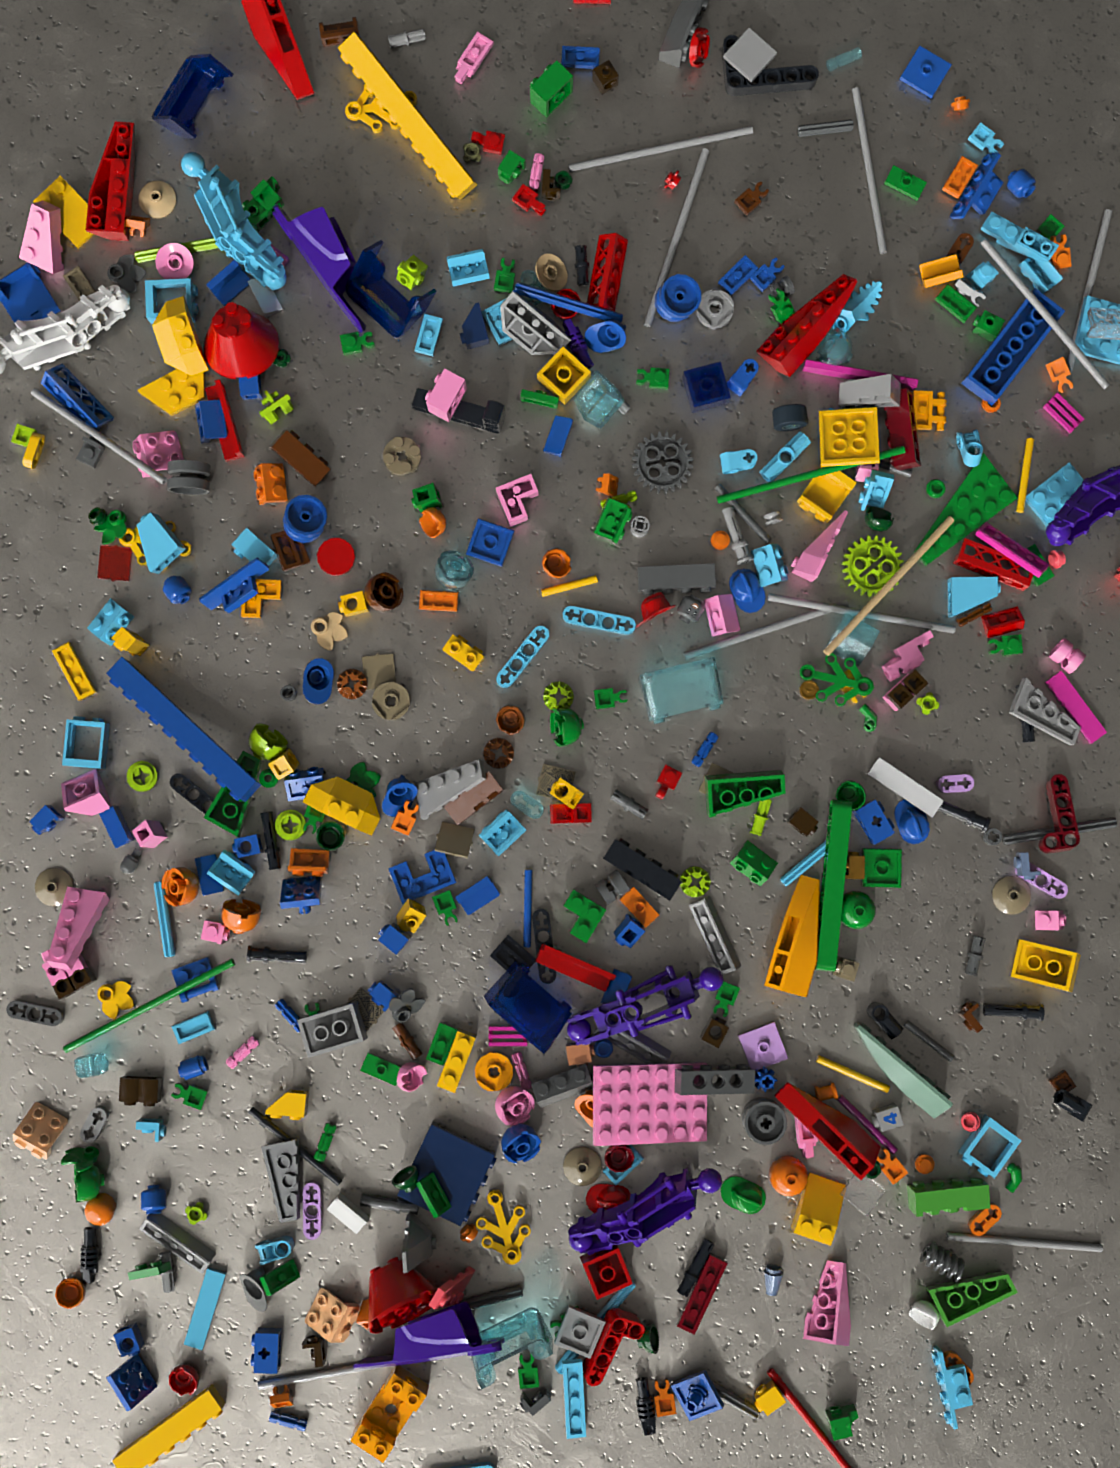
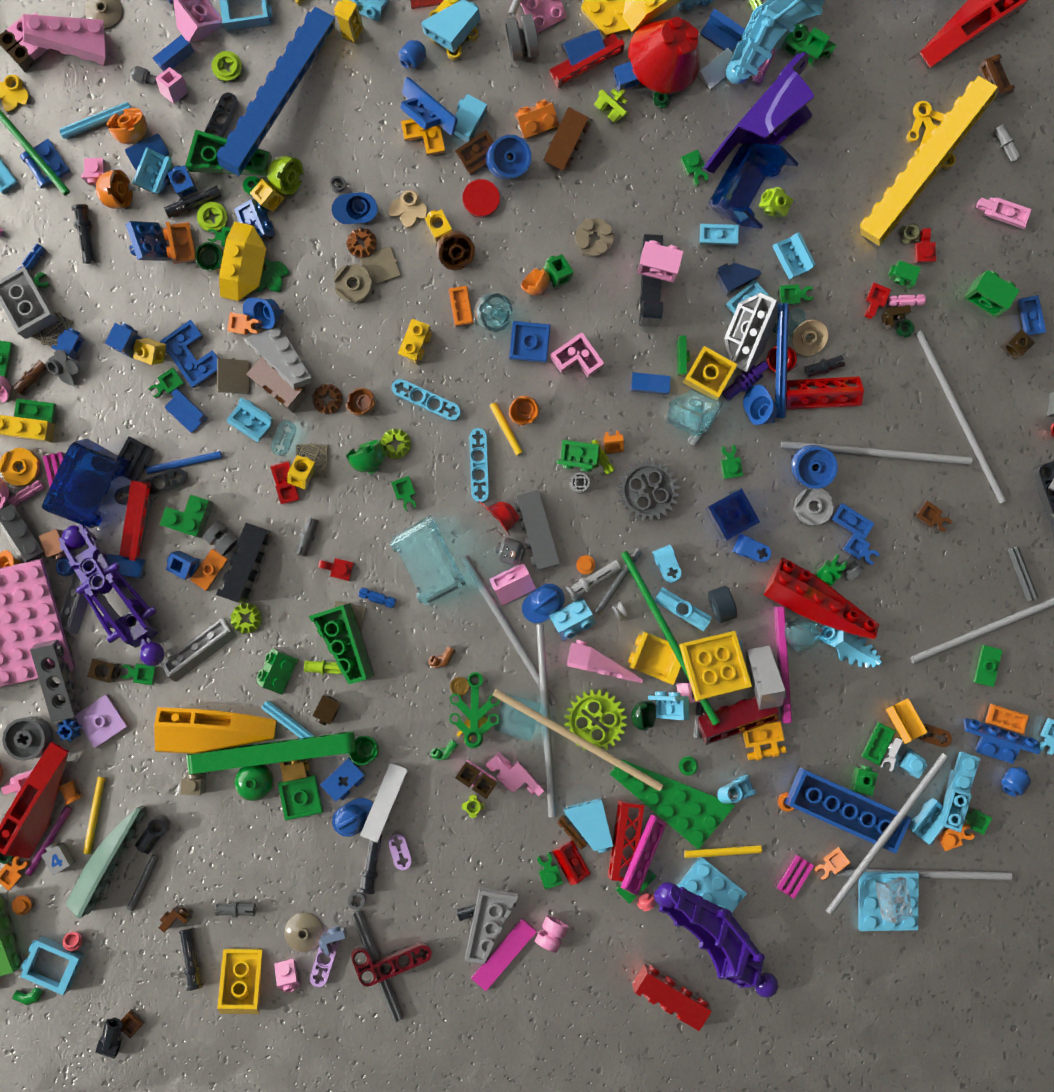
camera: 80 degrees right, 0 degrees up
red plate [664,170,681,190] -> none
none -> dark orange arm [428,646,455,668]

